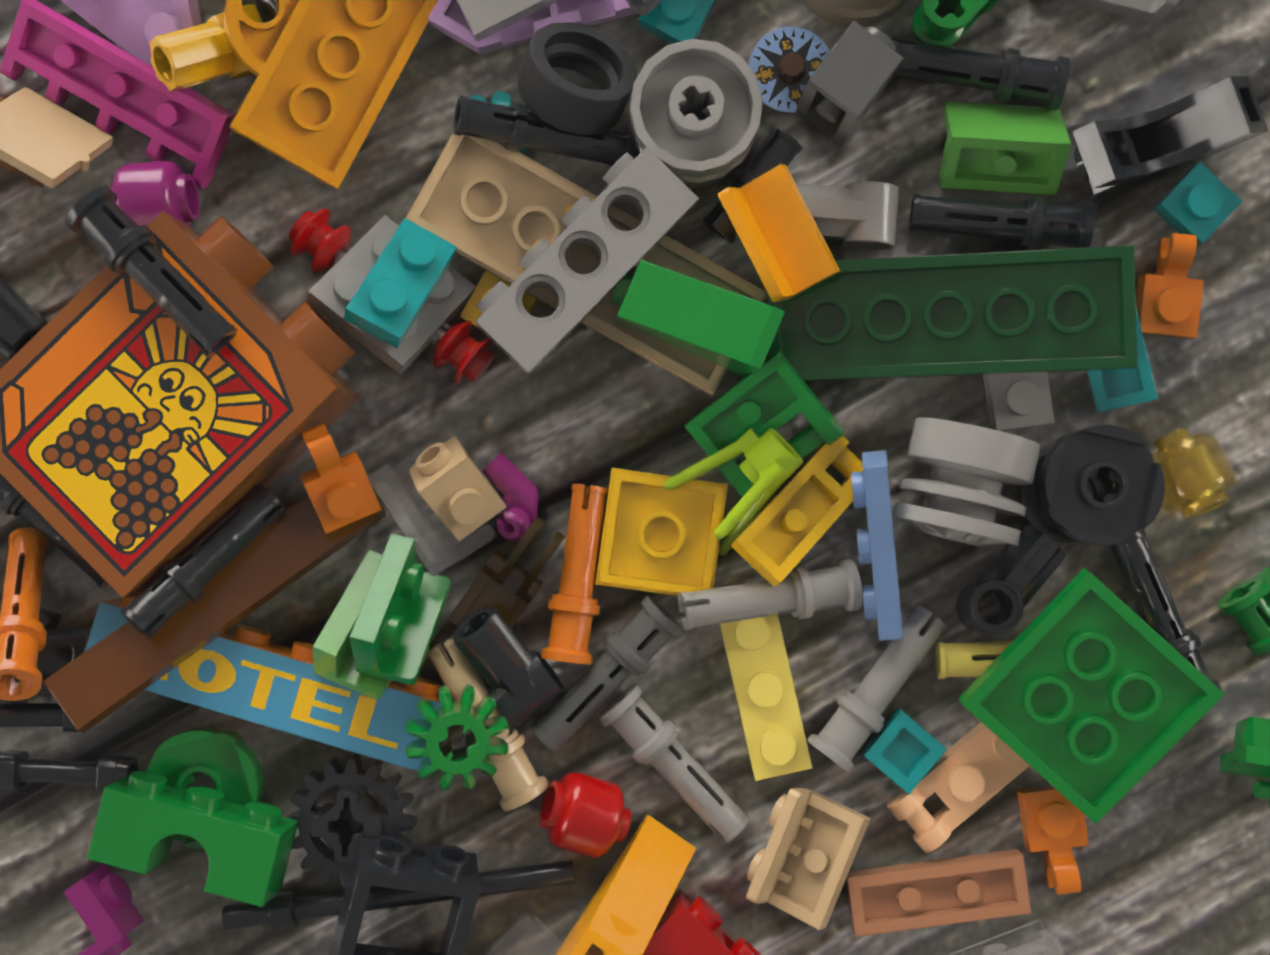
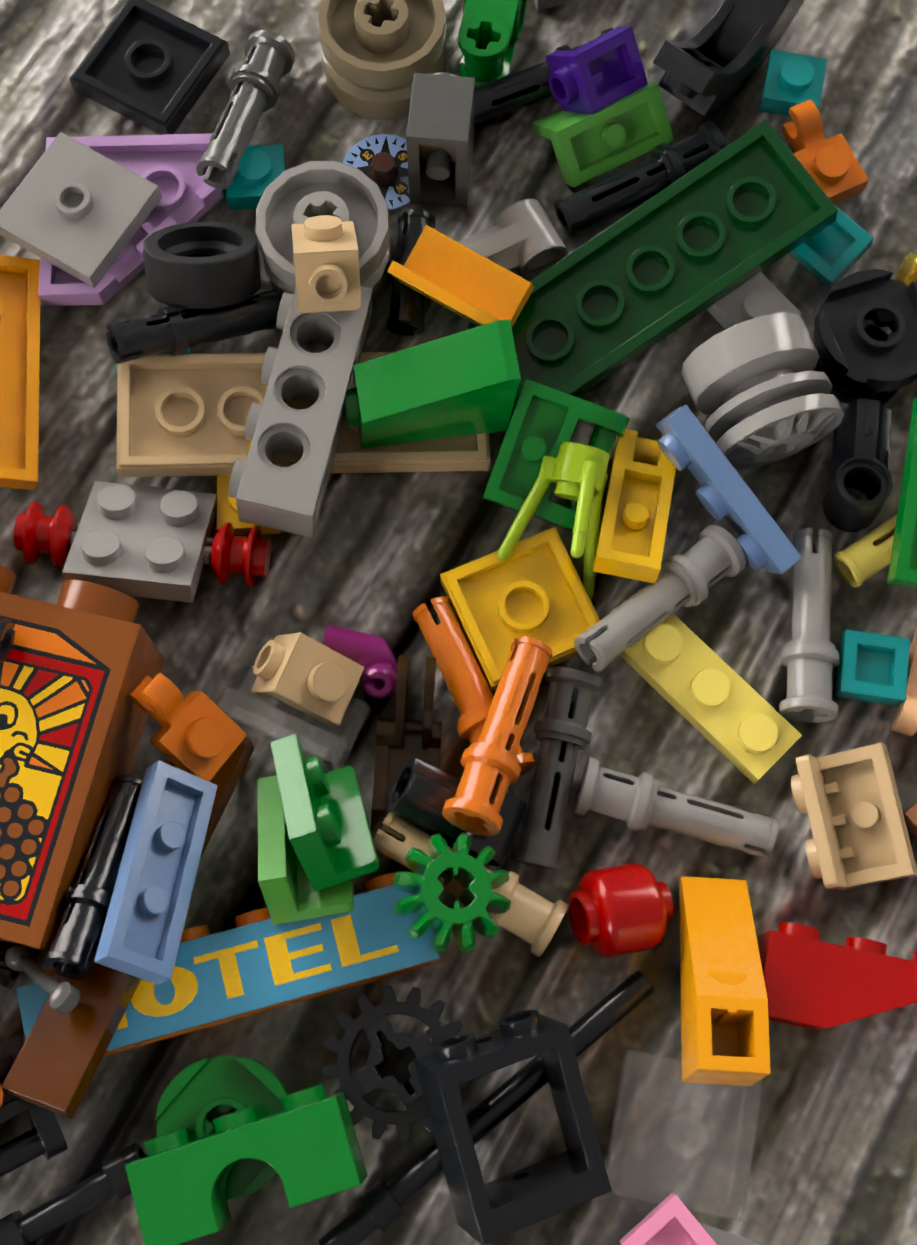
camera: 35 degrees left, 15 degrees down
teal plate [344,218,457,349] -> none
none -> dark grey hinge [5,944,81,1015]
none -> medium blue plate [94,760,218,985]
none -> tan bracket [291,215,361,313]
none -> orange pin [442,636,553,836]
none -> dark purple bracket [546,27,648,114]

